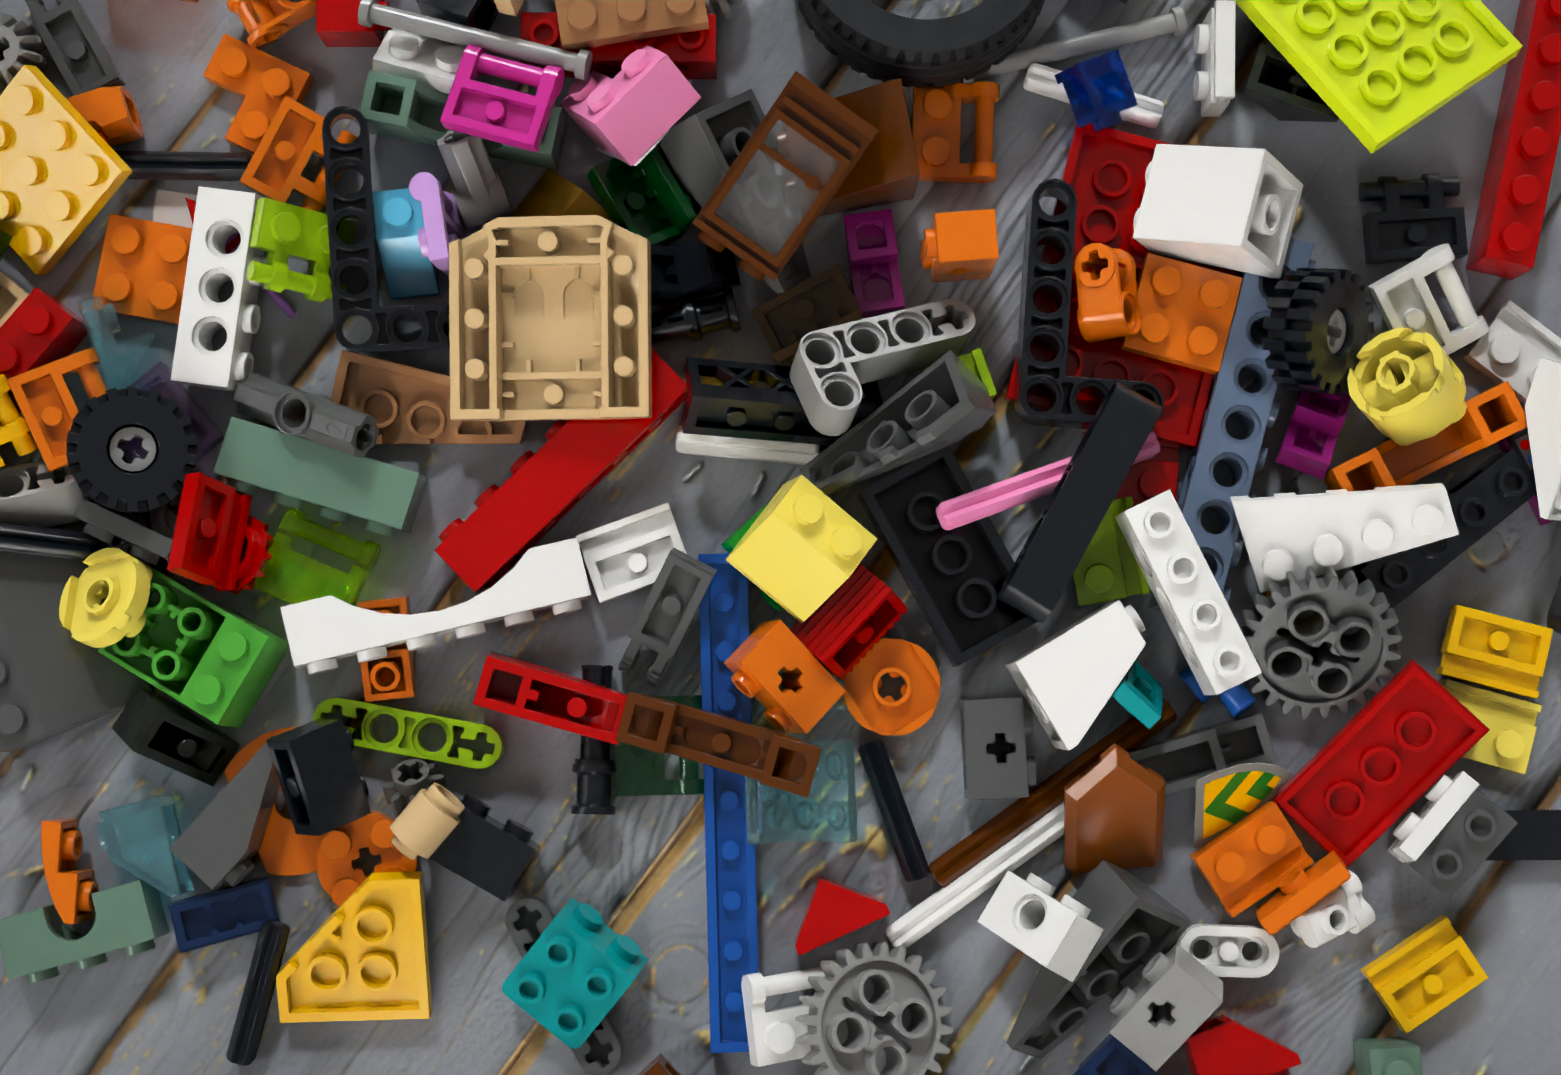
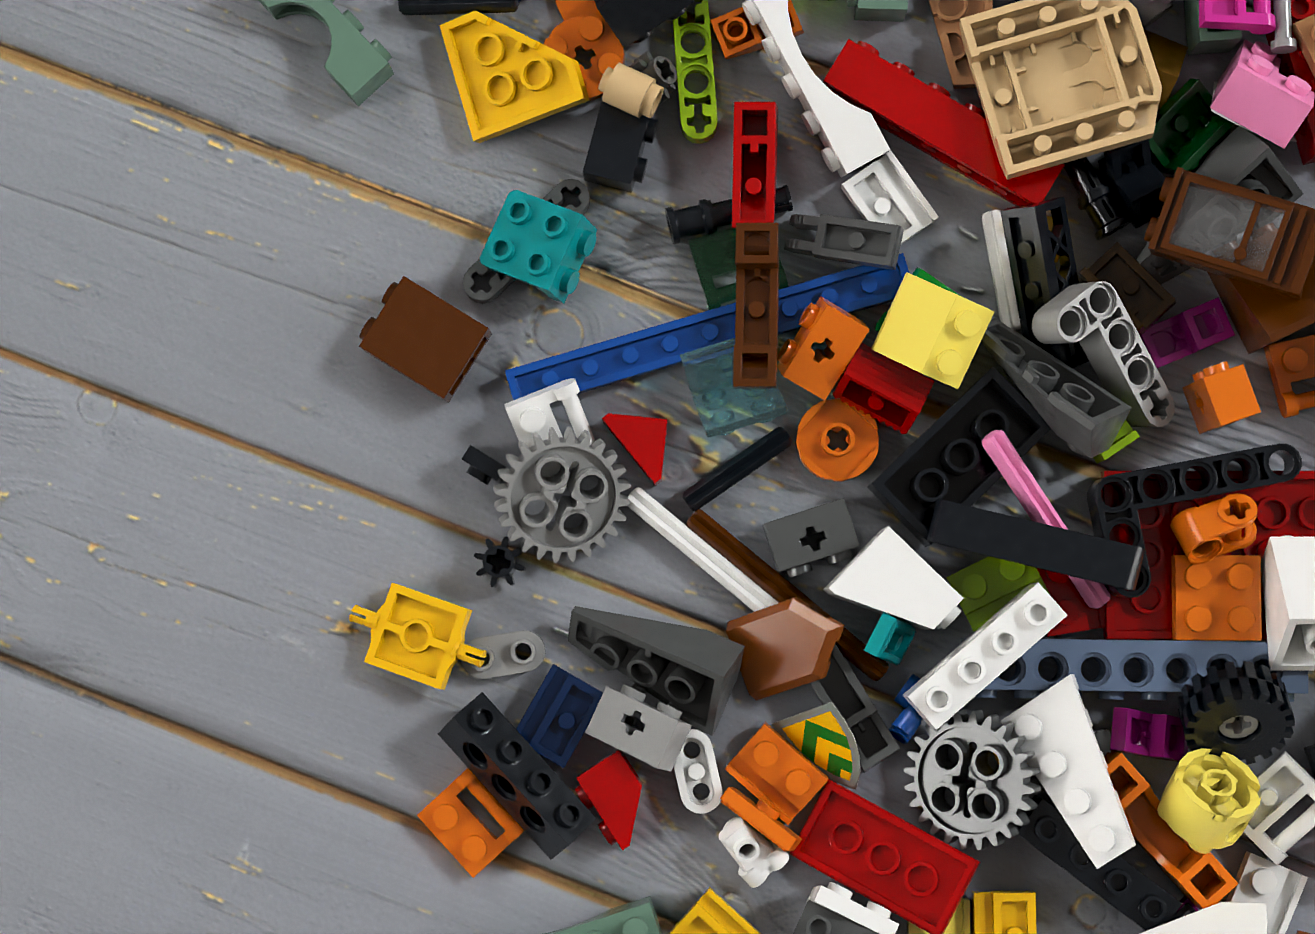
camera: 85 degrees right, 0 degrees up
white brick [977,870,1104,982] -> none

